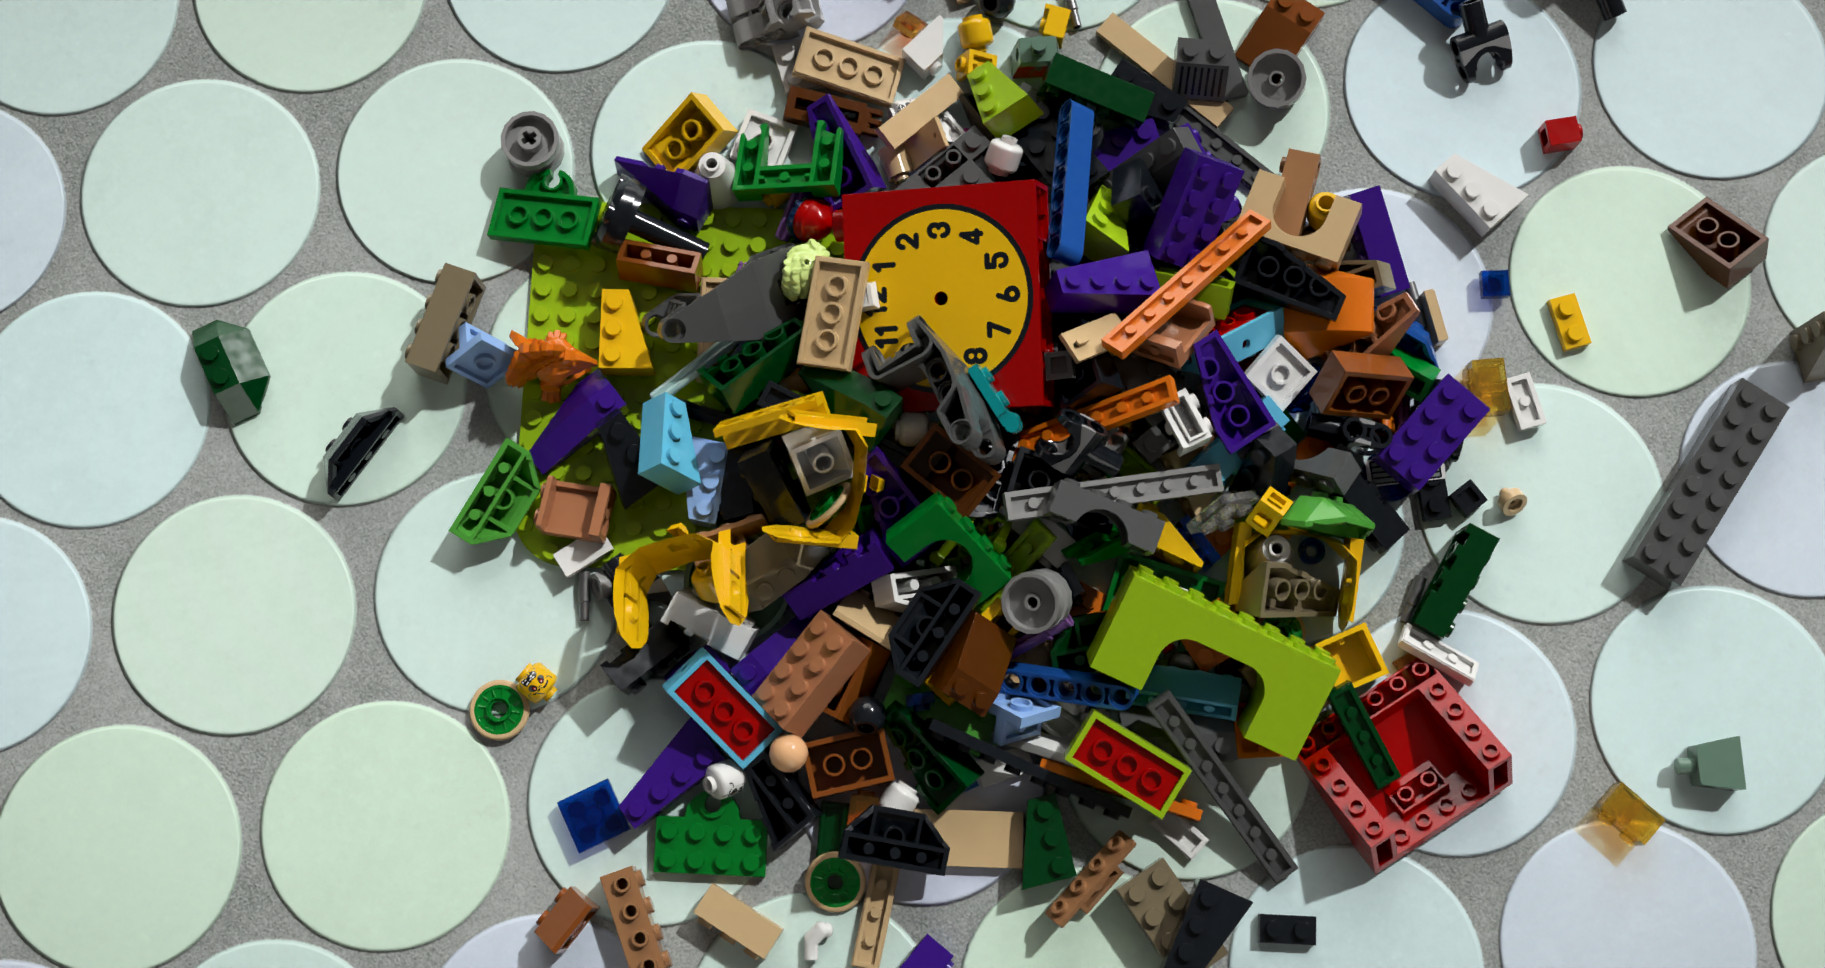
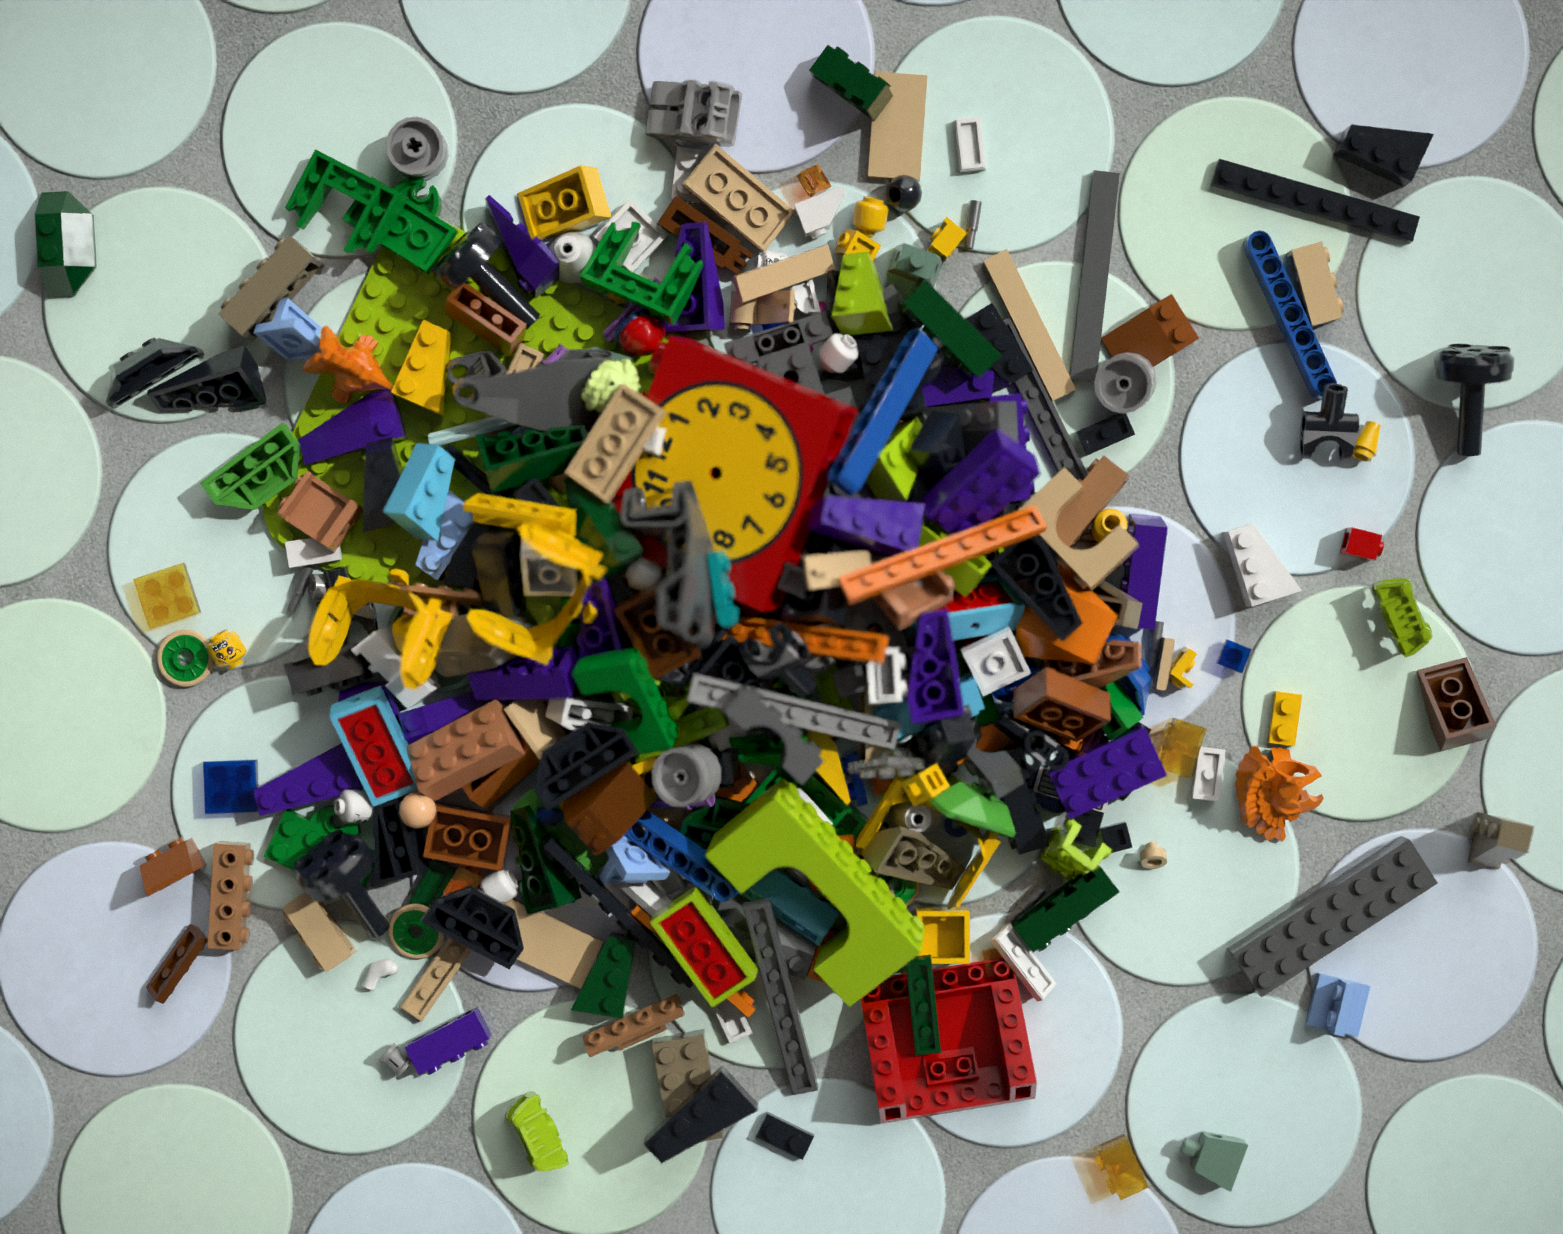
camera: 25 degrees right, 10 degrees up
wheel [806,482,852,529] -> none
black piece [848,696,887,735] -> none
dark grey slope [1172,37,1231,103] -> none
none -> clear yellow plate [133,563,201,629]
none -> black wedge [147,346,267,412]
none -> green wedge [285,149,408,254]
none -> black piece [294,830,389,938]
none -> lime piece [1039,819,1112,880]
none -> black plate [1076,413,1135,456]
none -> yellow bracket [1169,647,1197,689]
none -> orange piece [1235,746,1324,842]
none -> light blue bracket [1305,972,1370,1037]
none -> yellow cone [1352,421,1381,462]
none -> lime piece [1373,577,1433,657]

